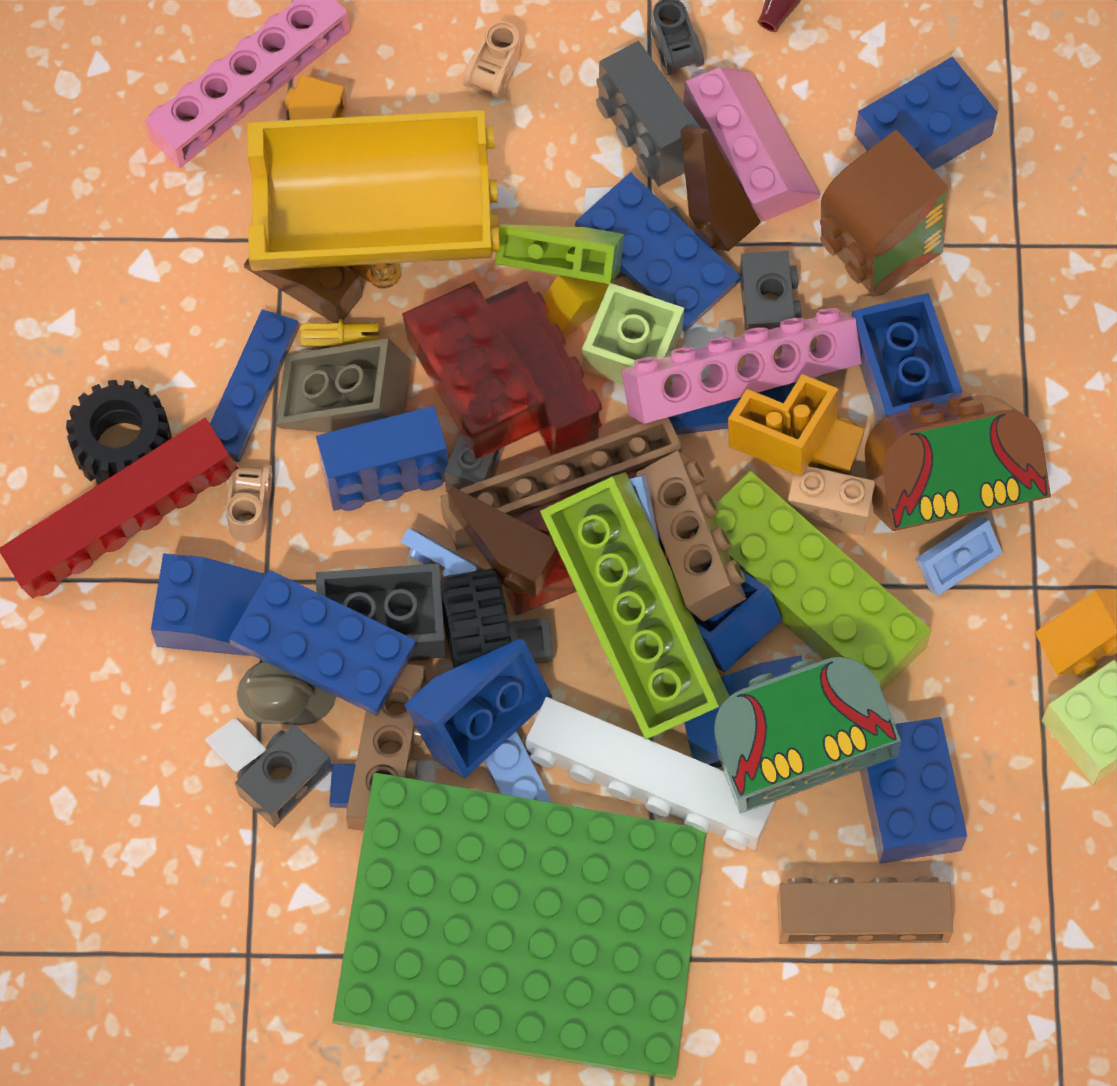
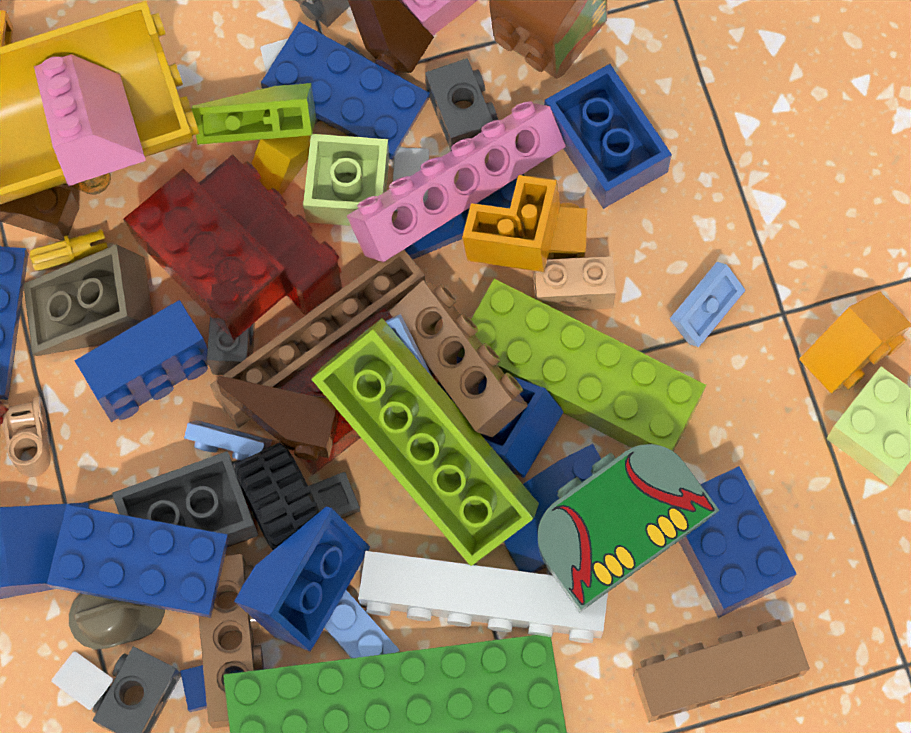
camera: 15 degrees left, 5 degrees up
brick [865,392,1051,531] -> none
none -> bright pink slope [34,54,146,186]

